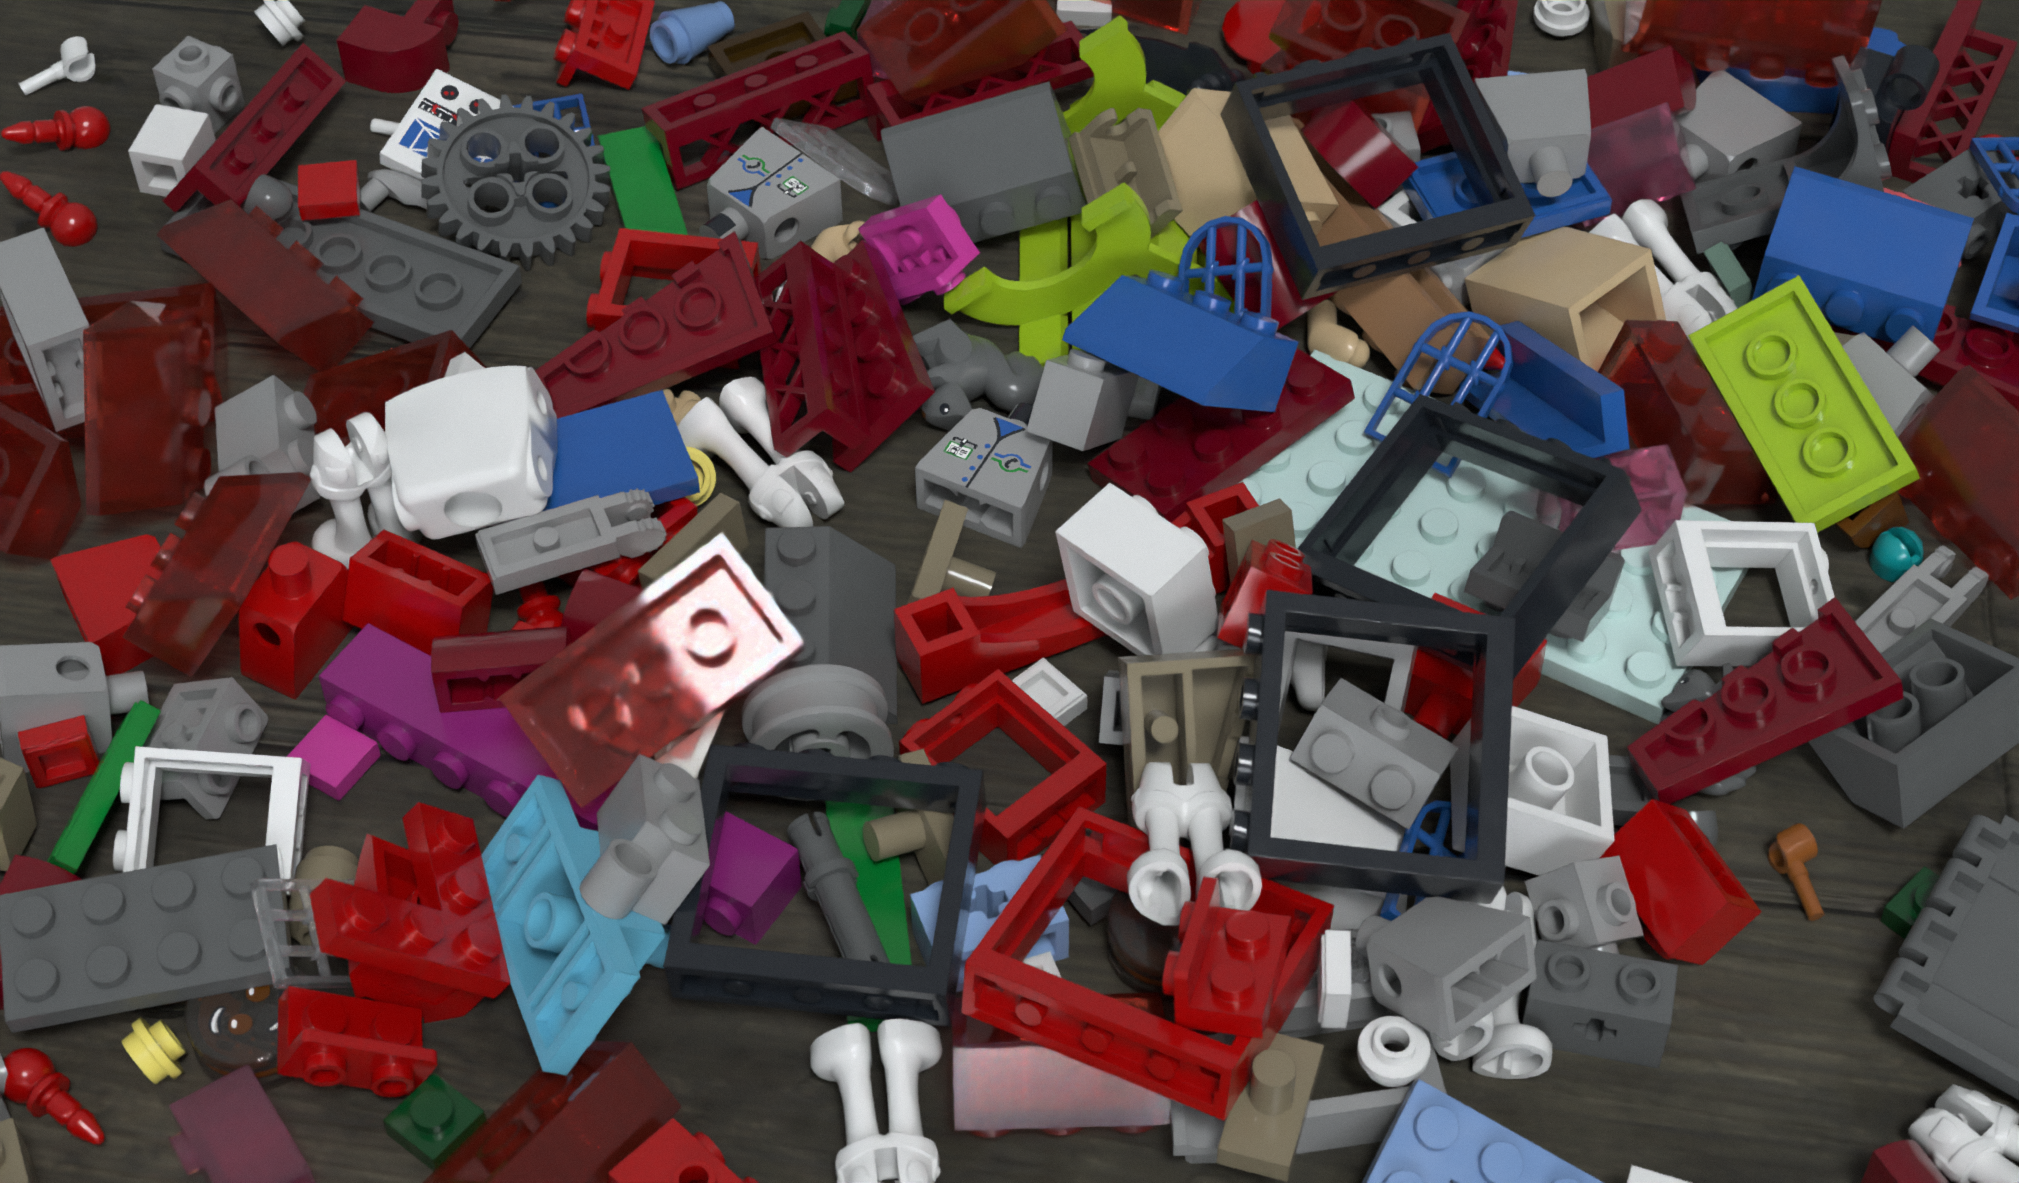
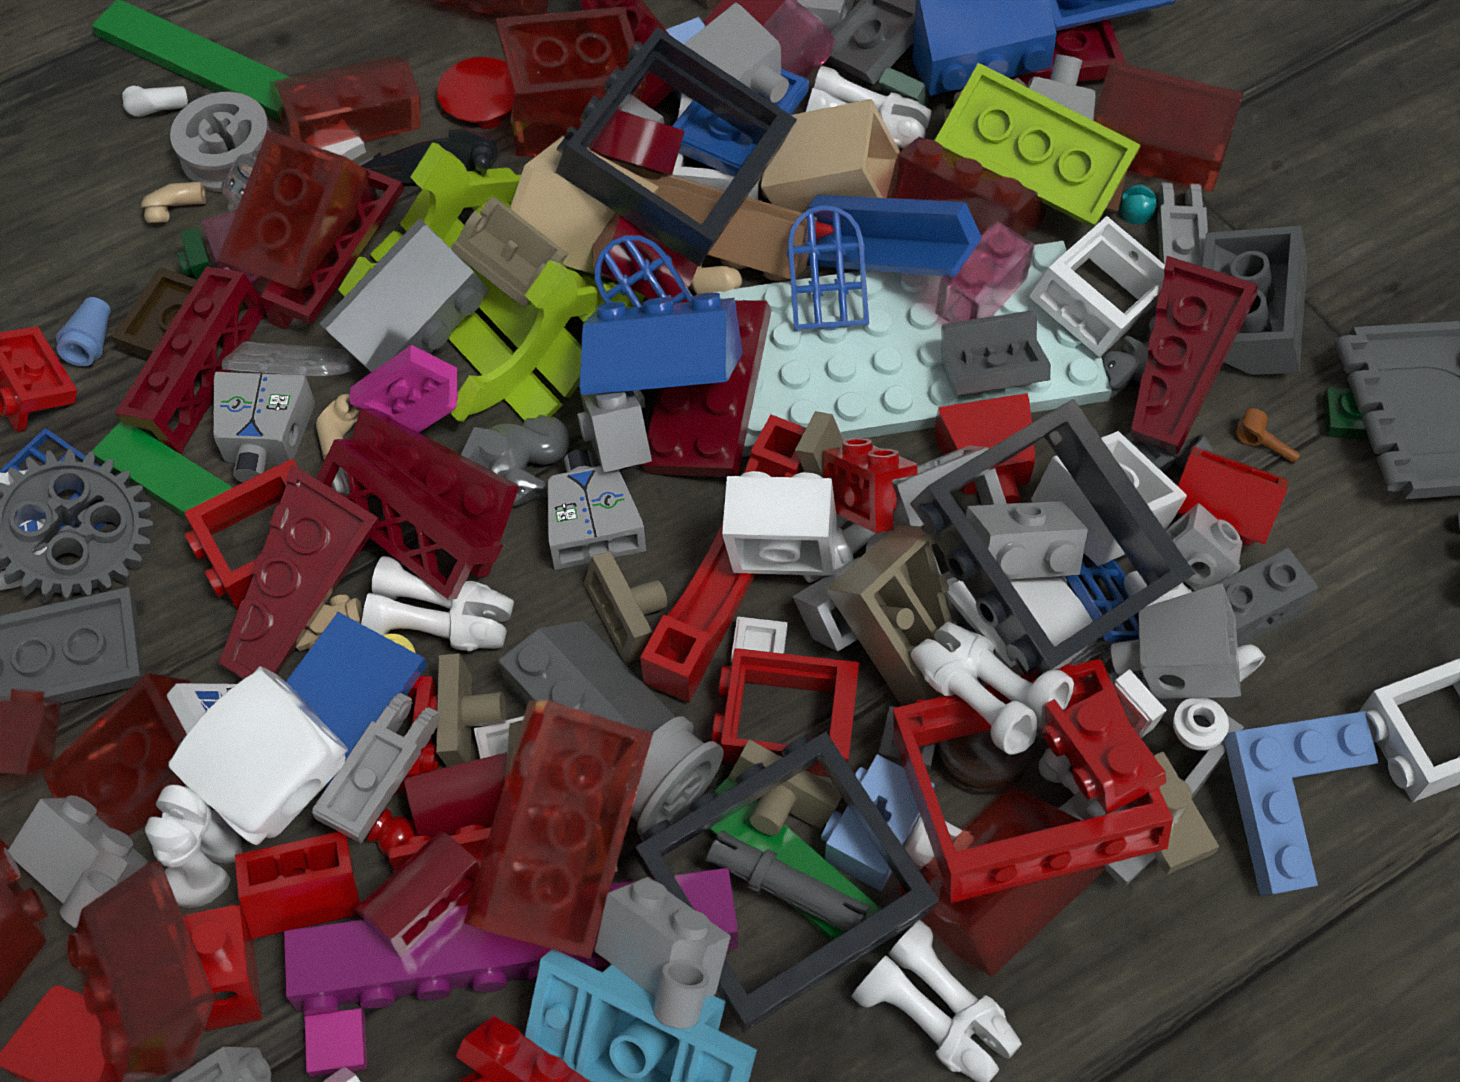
camera: 40 degrees left, 10 degrees up
black window [1297,394,1642,680] -> none

